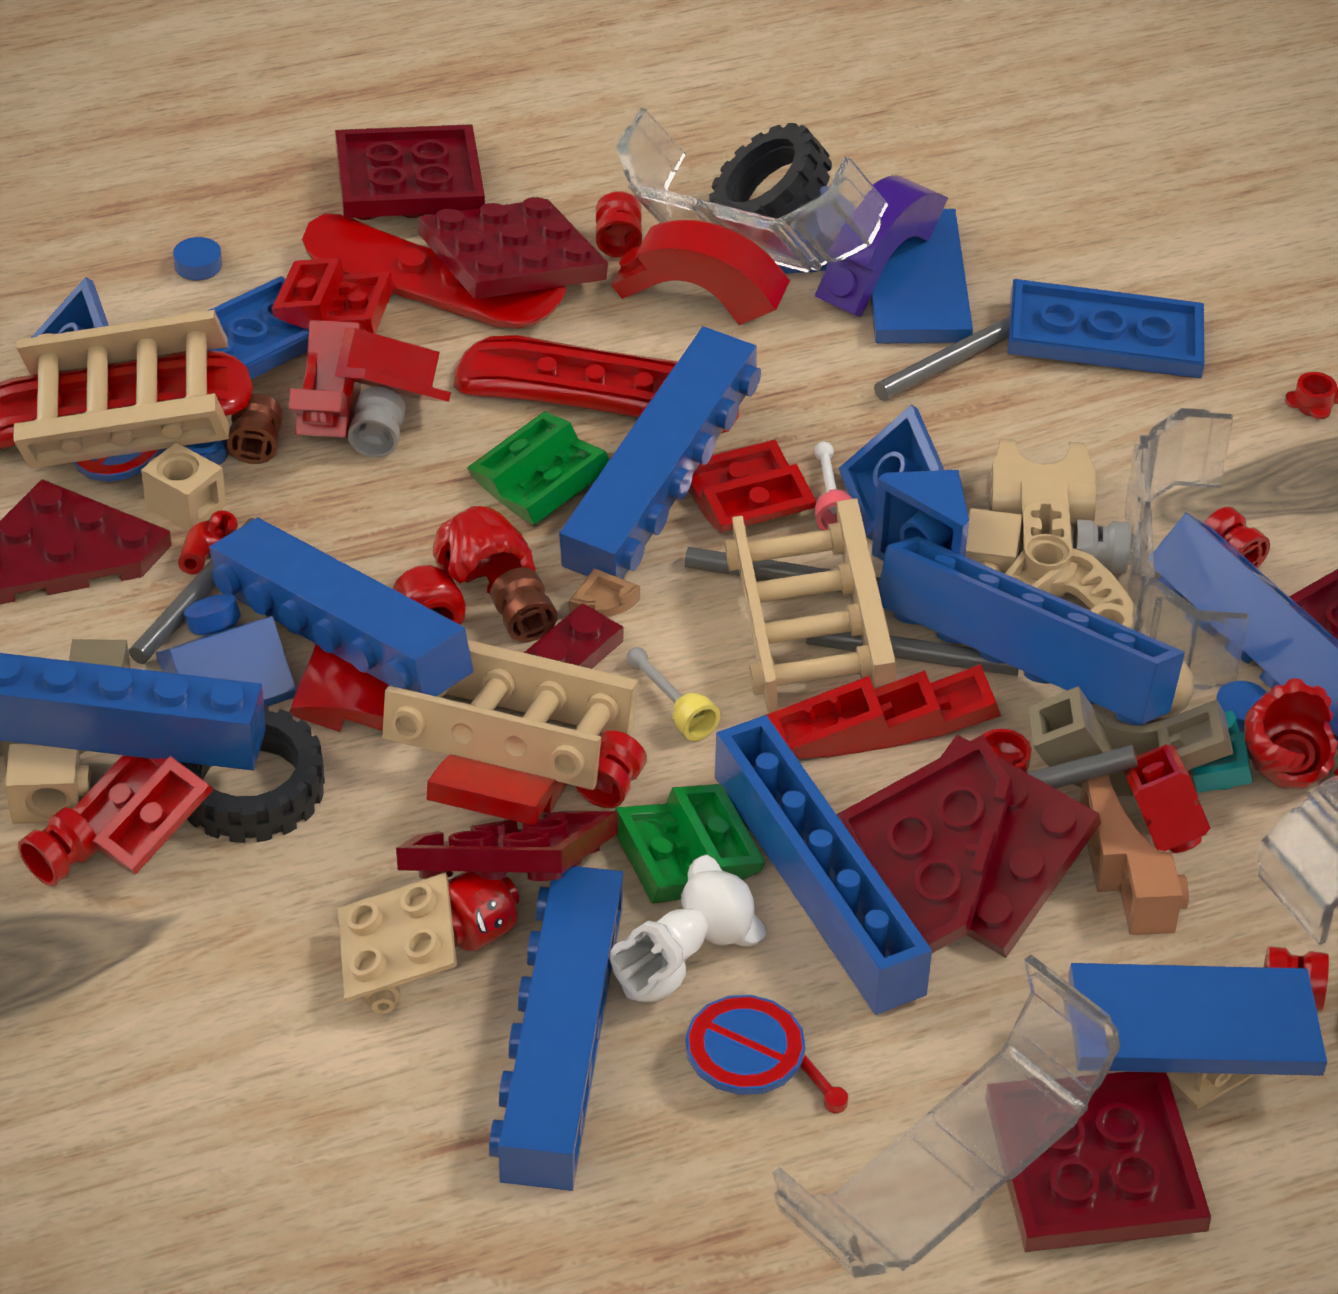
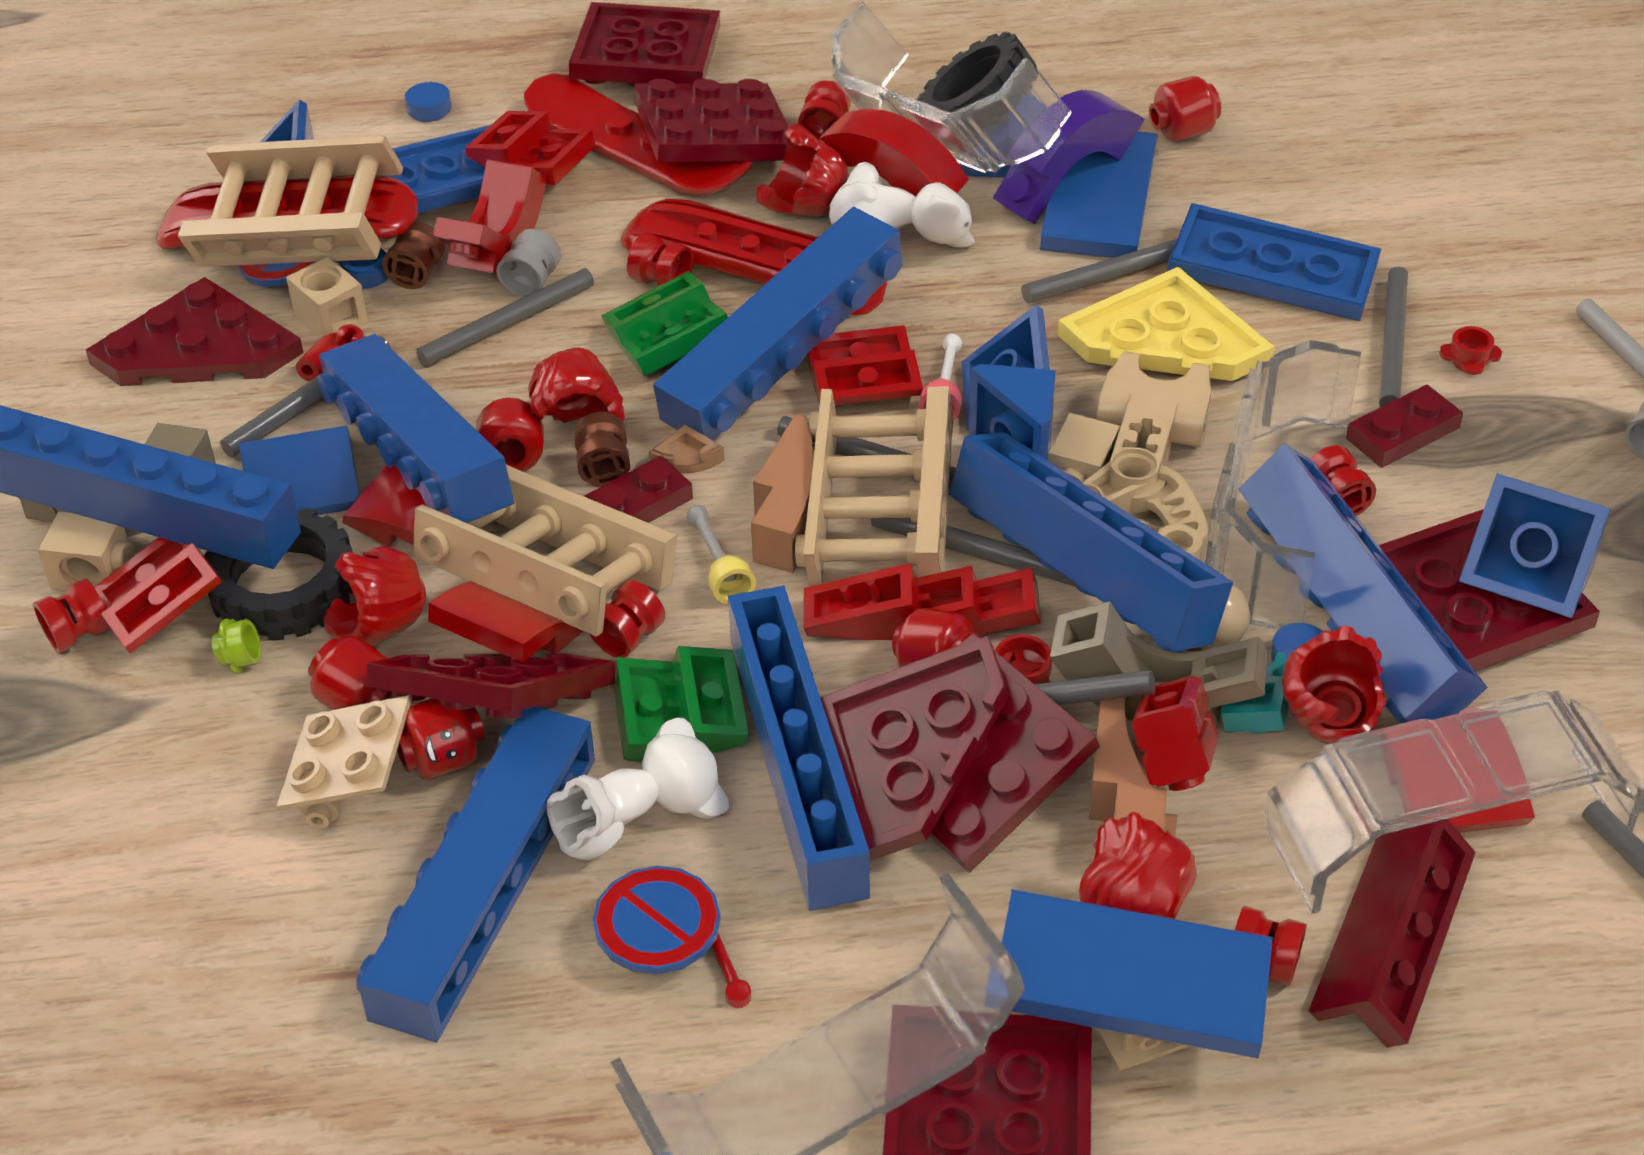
camera: 15 degrees right, 0 degrees up
blue tile [184,594,241,635] -> none
red panel [335,327,451,402] -> none
light grey wheel [1073,519,1130,574] -> none
none -> lime plate [212,619,261,674]
none -> red head [308,636,391,710]
none -> red hair [324,545,427,647]
none -> dark grey bar [416,268,594,367]
none -> red wheel [626,232,694,286]
none -> nougat slope [751,414,813,573]
none -> red hair [756,124,849,216]
none -> white animal [829,162,975,248]
none -> red head [892,608,980,668]
none -> light yellow plate [1058,267,1275,381]
none -> red hair [1079,812,1197,919]
none -> red head [1149,76,1222,142]
none -> dark red plate [1346,384,1463,468]
none -> dark grey bar [1379,267,1408,407]

